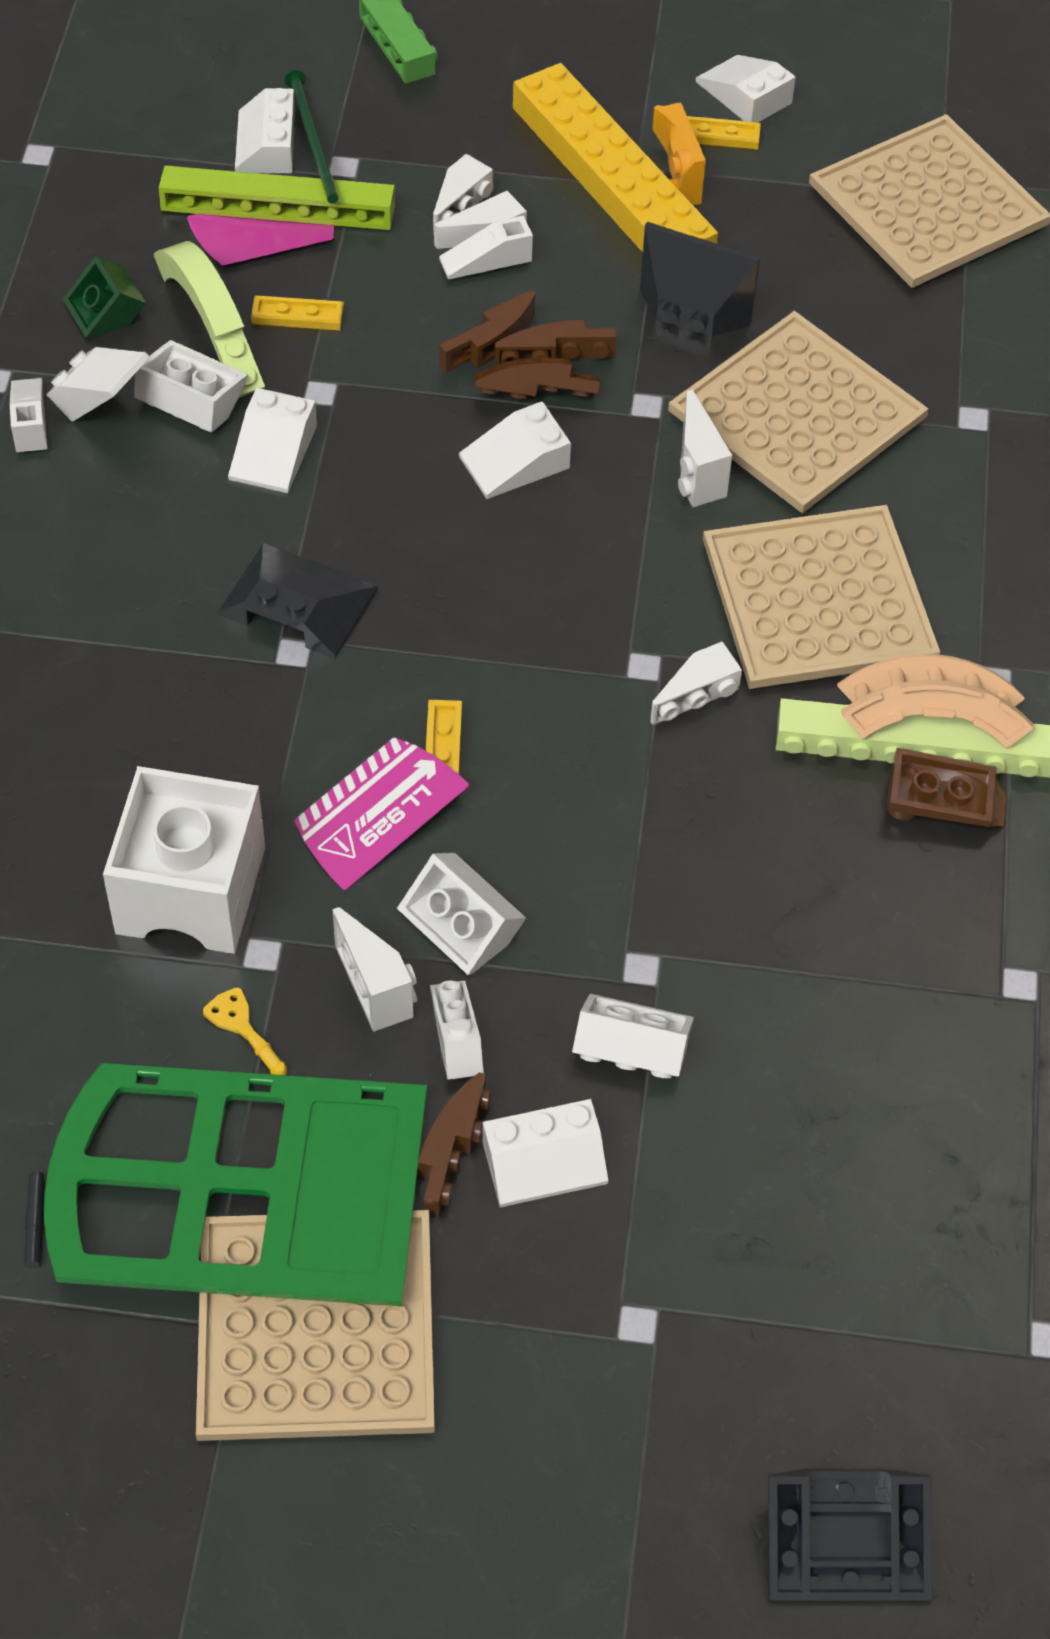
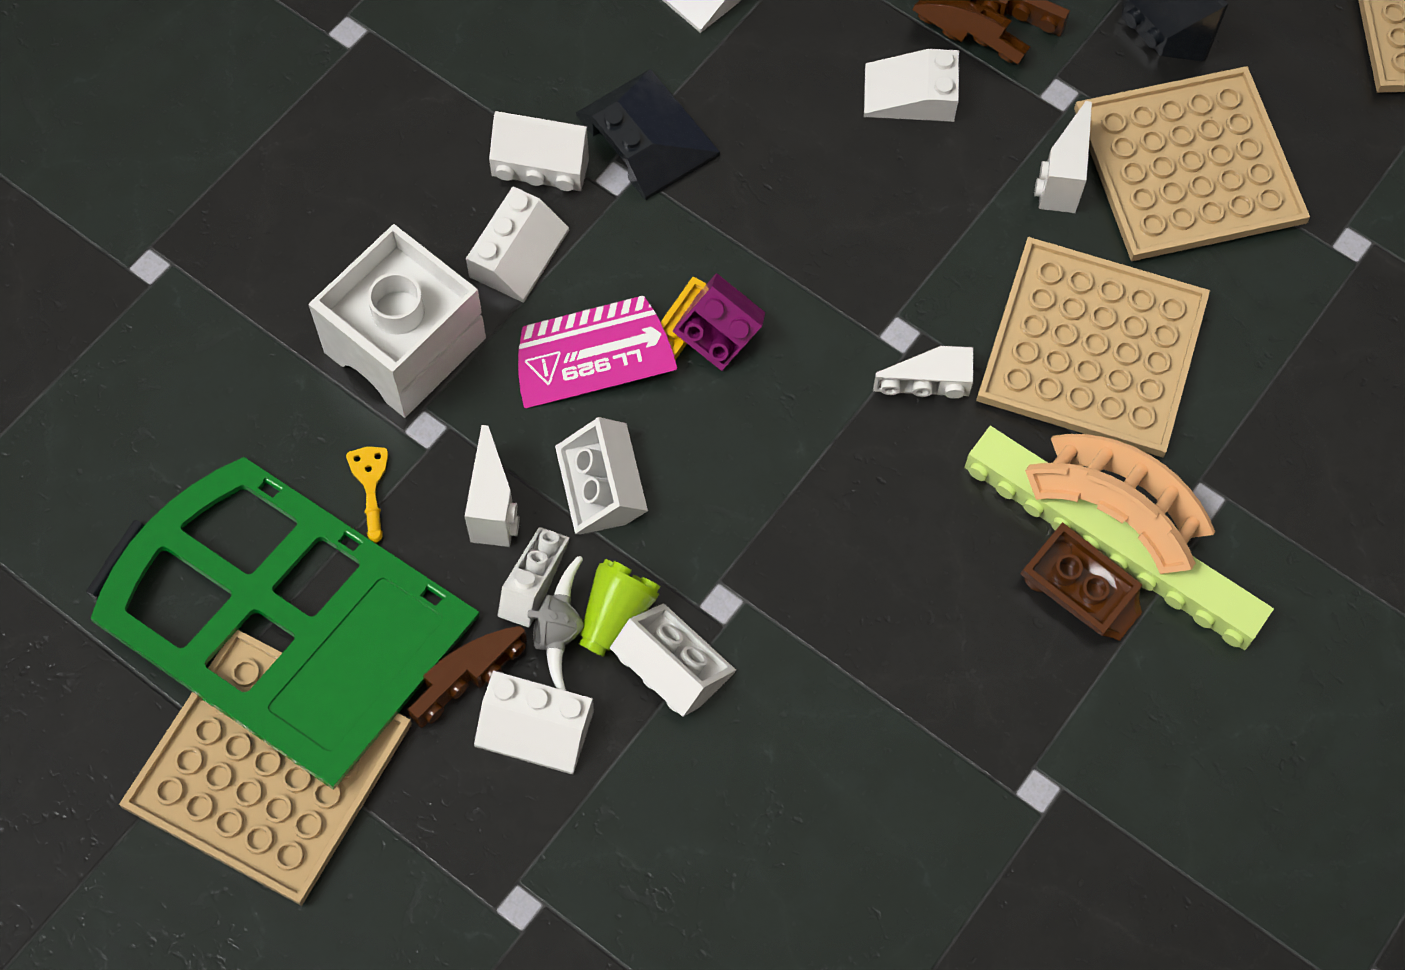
camera: 30 degrees right, 10 degrees up
none -> white slope [466,187,569,303]
none -> white slope [489,111,589,191]
none -> light grey helmet [528,556,584,691]
none -> lime cone [579,559,661,657]
none -> magenta slope [672,273,766,371]

